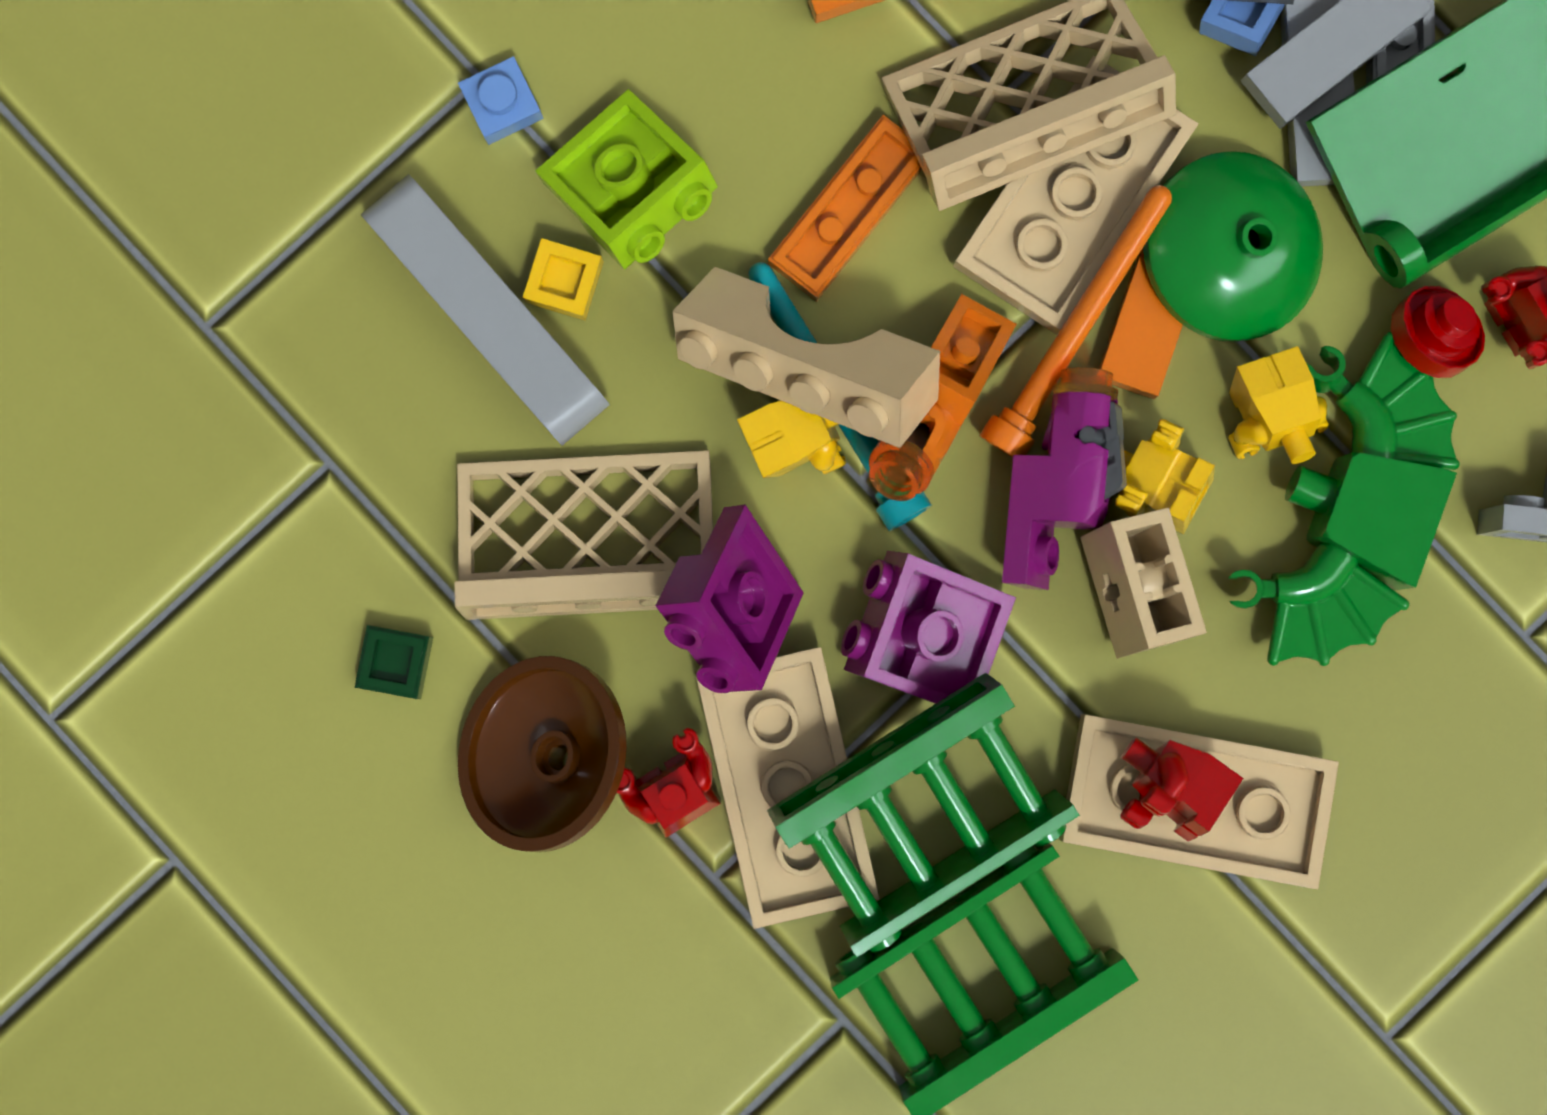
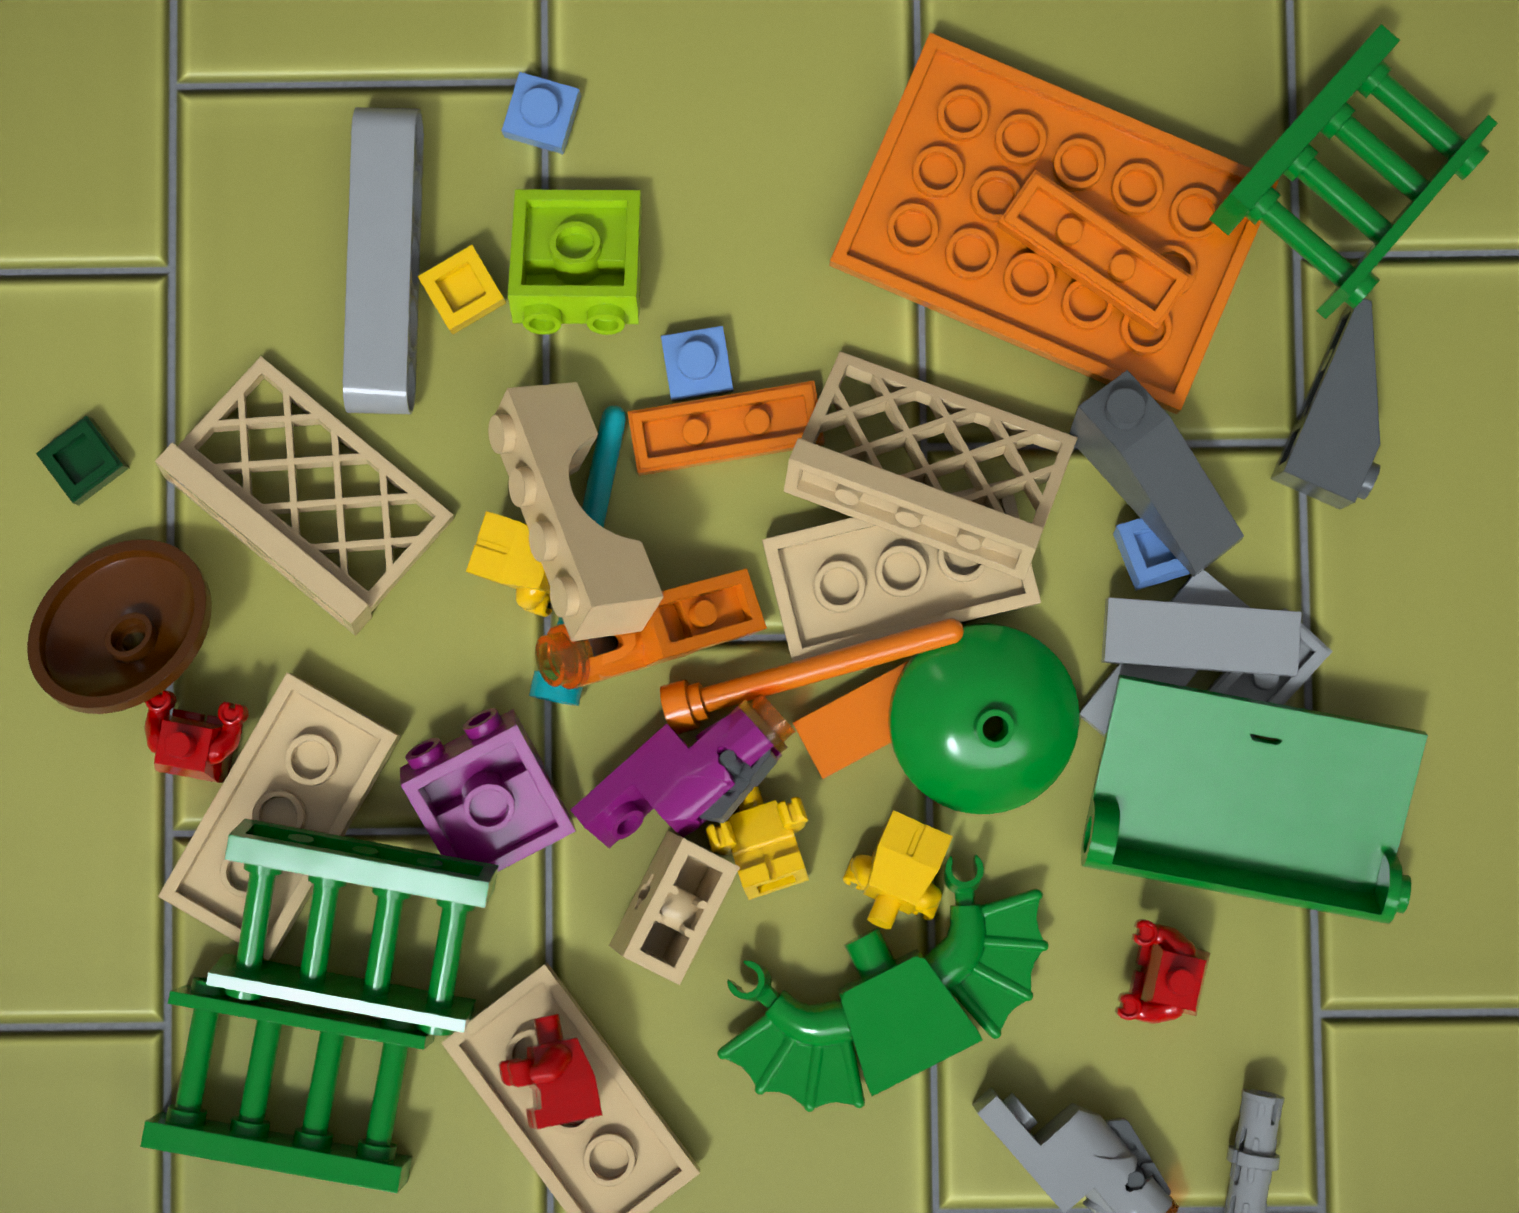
camera: 50 degrees right, 0 degrees up
magenta plate [655,504,804,693] -> none
red plate [1391,286,1485,378] -> none
none -> medium blue plate [661,326,734,402]

